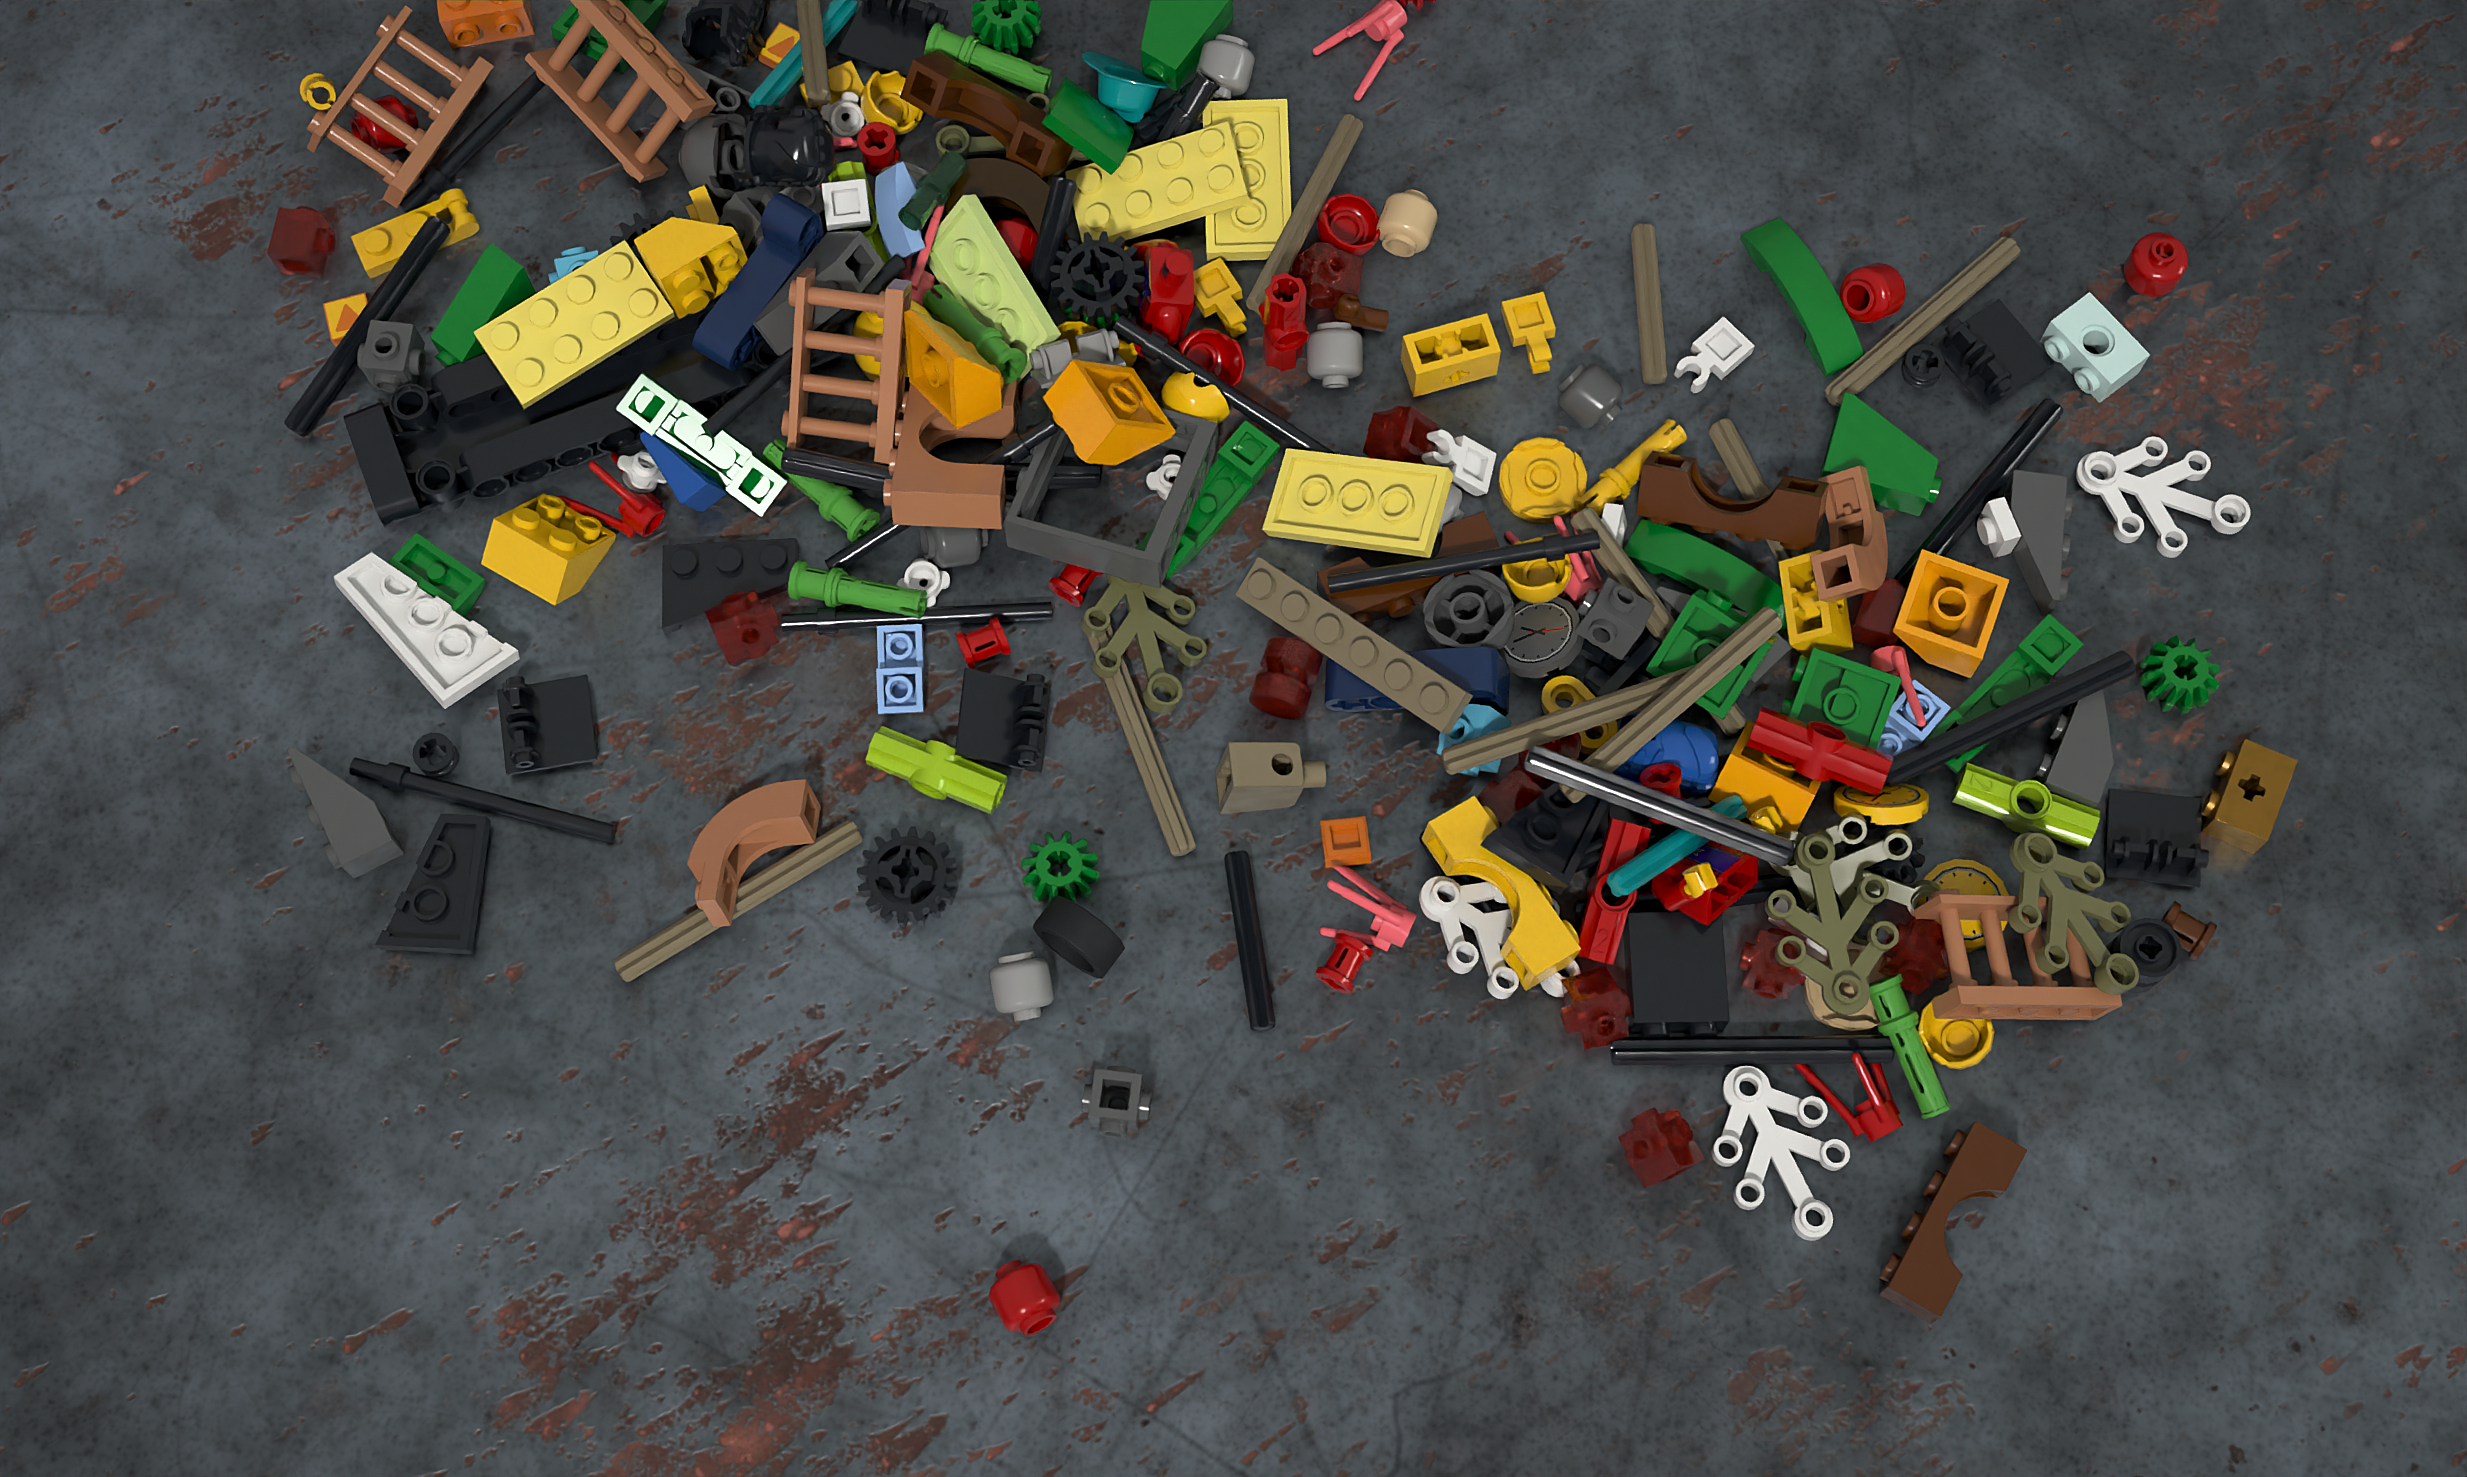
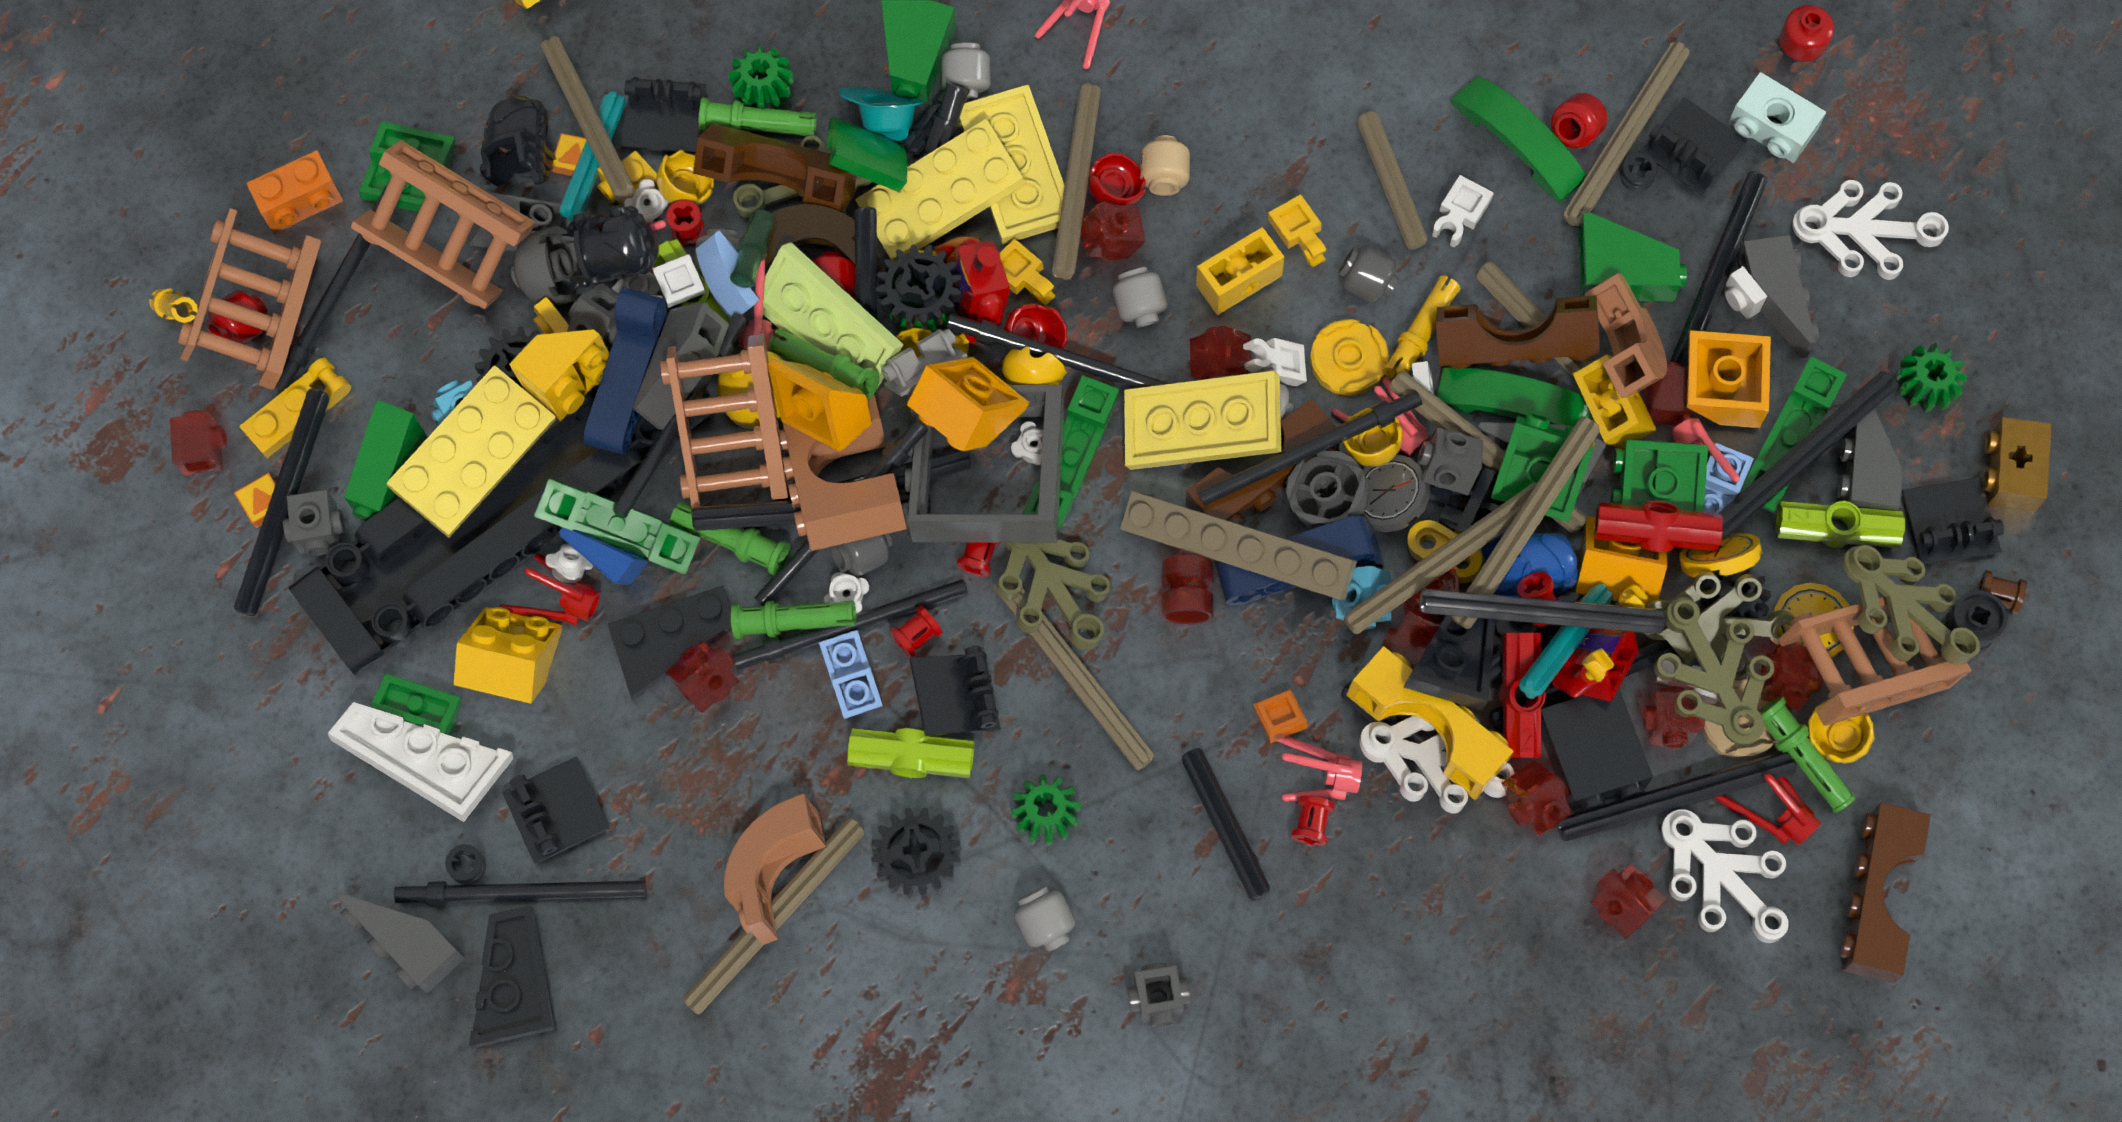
camera: 15 degrees left, 0 degrees up
black tyre [1033,896,1125,979] -> none
dark tan torso [1215,742,1326,815] -> none
red piece [1258,272,1310,372] -> none
reddish brown arm [1333,294,1389,332] -> none

